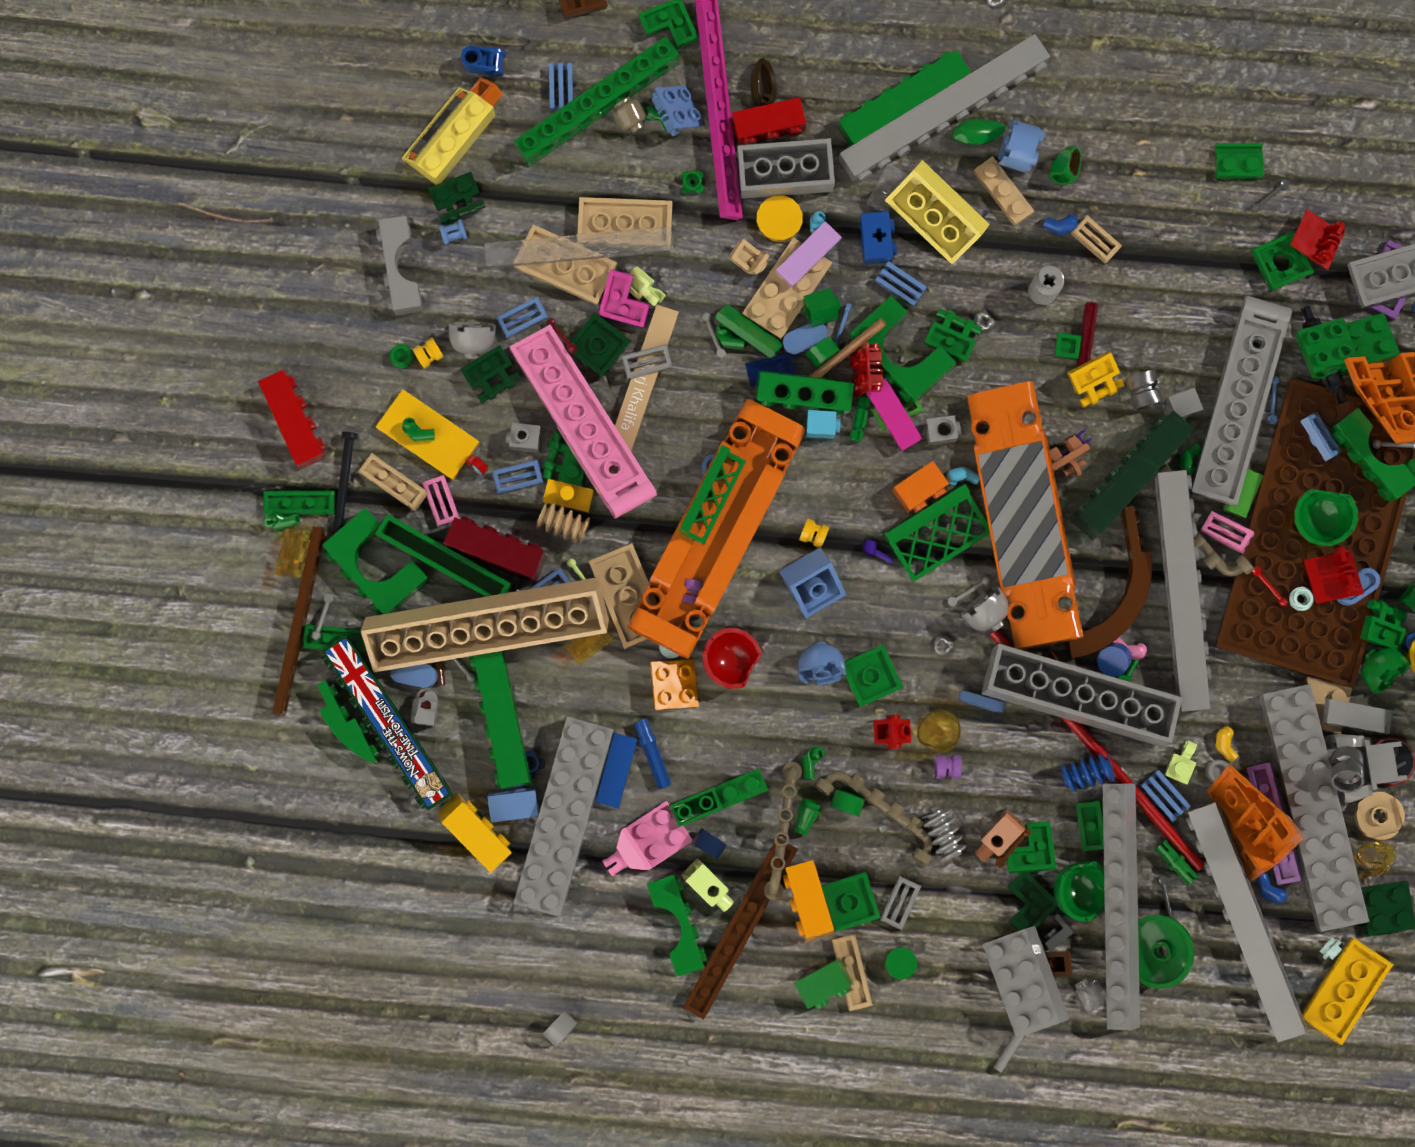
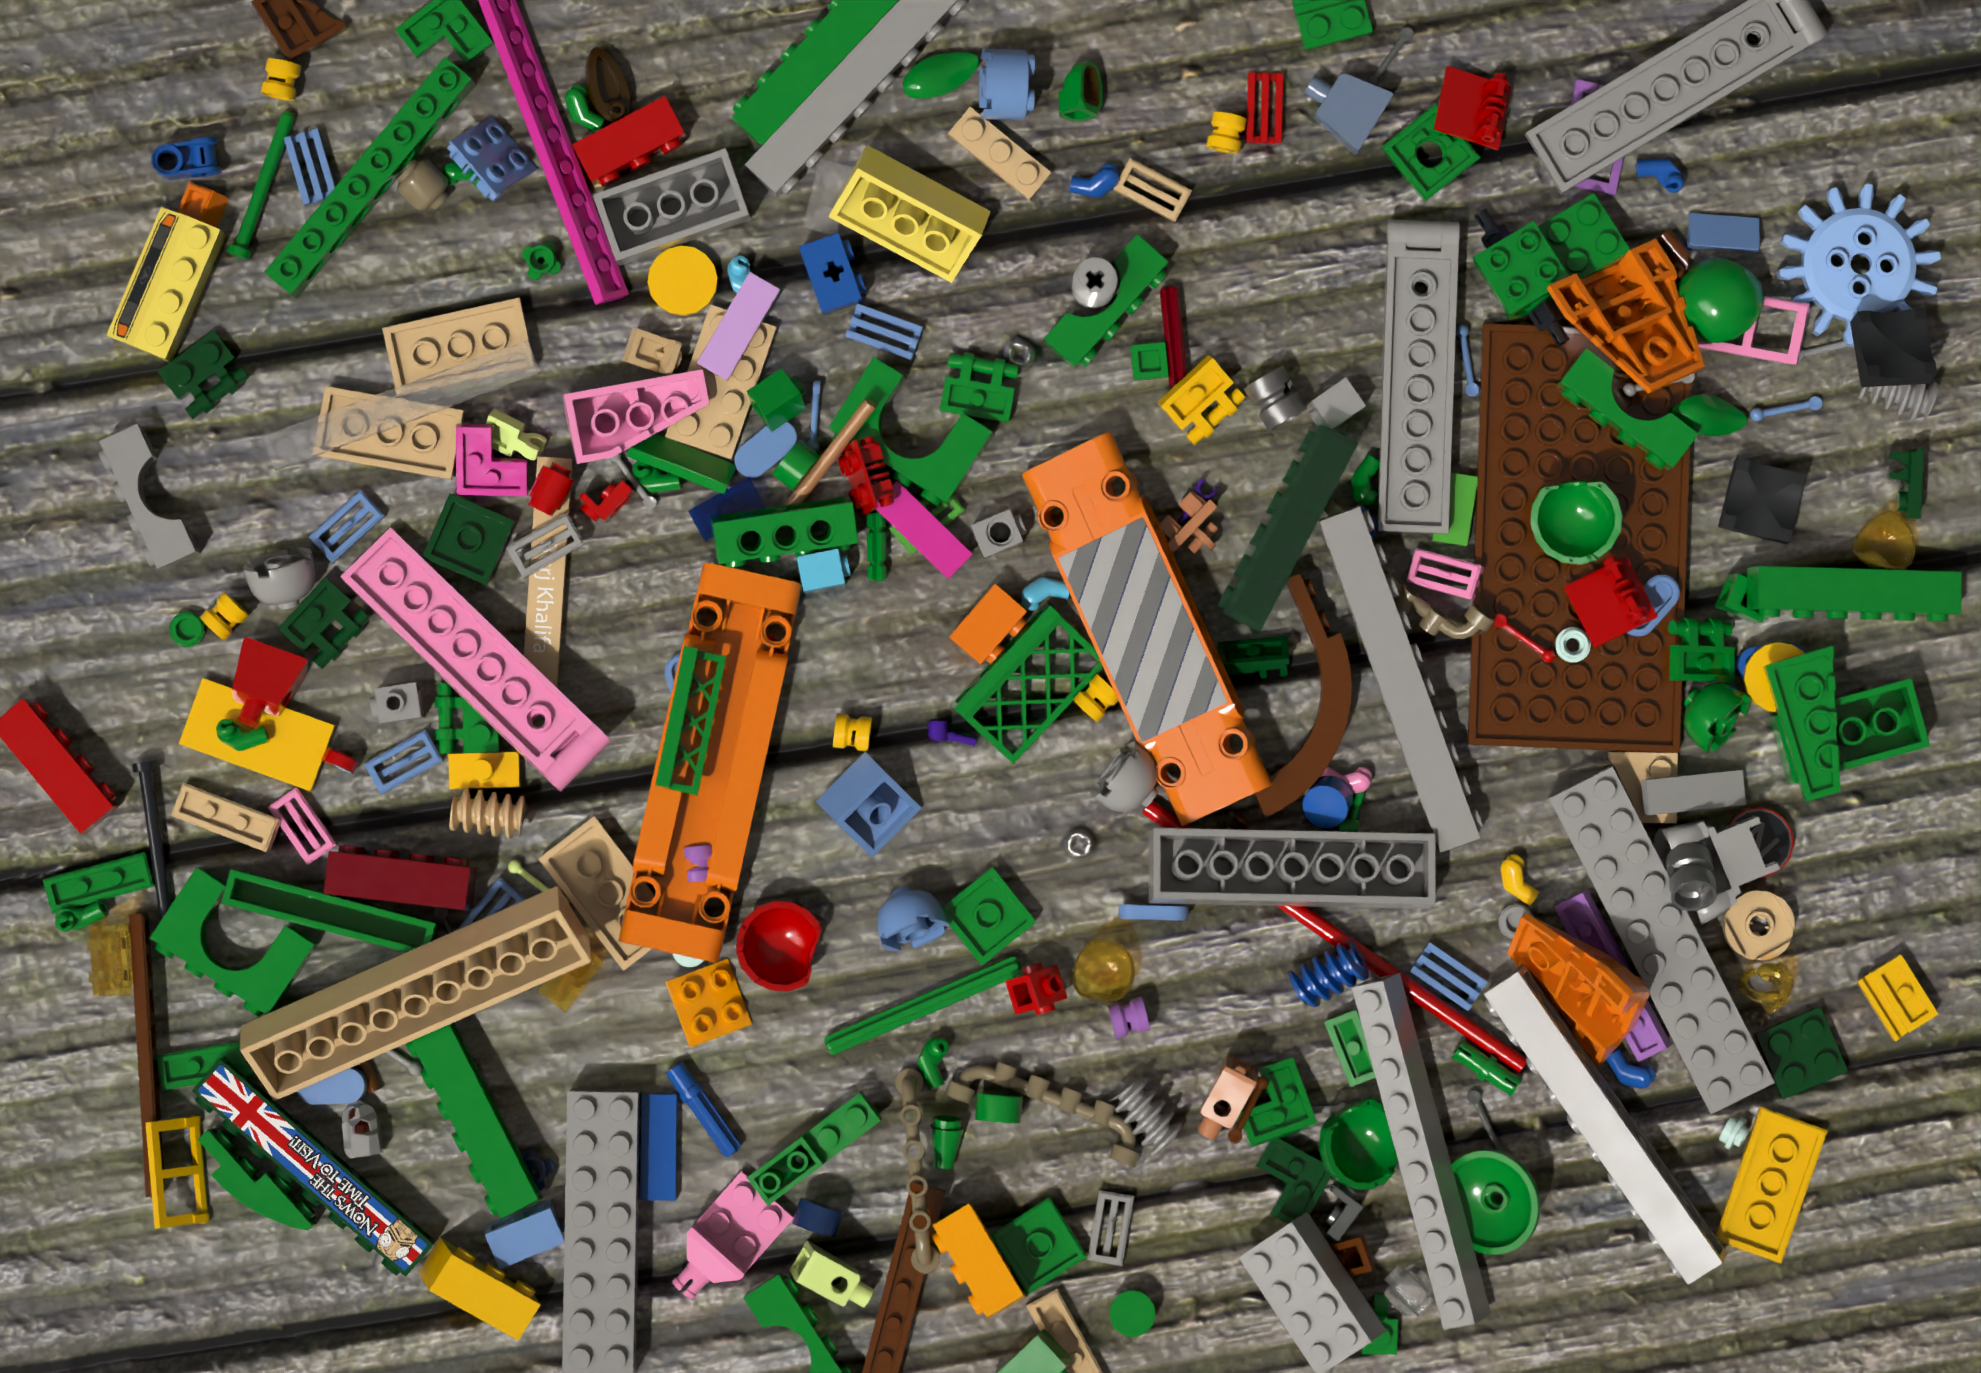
camera: 10 degrees left, 5 degrees up
light grey hinge [311,594,334,640] -> none
medium blue bush [439,219,467,246] -> none
dark red hinge [546,318,577,353] -> none
light grey hinge [947,577,991,607] -> none
yellowish green plate [1164,741,1197,785] -> none
medium blue plate [1301,412,1341,461] -> none
none -> yellow window [145,1115,210,1229]
none -> green bar [226,111,295,261]
none -> red torso [232,637,308,727]
none -> yellow wheel [260,58,302,101]
none -> red brick [528,462,575,517]
none -> bright pink wedge [562,369,709,464]
none -> green arm [565,84,606,132]
none -> red bracket [579,480,636,523]
none -> green axle [824,956,1022,1055]
none -> green arch [1043,234,1168,370]
none -> yellow wheel [1072,674,1118,723]
none -> yellow wheel [1206,112,1247,155]
none -> dark green plate [1218,636,1290,678]
none -> red tile [1246,72,1283,145]
none -> sand blue torso [1304,72,1394,155]
none -> green plate [1361,1292,1398,1355]

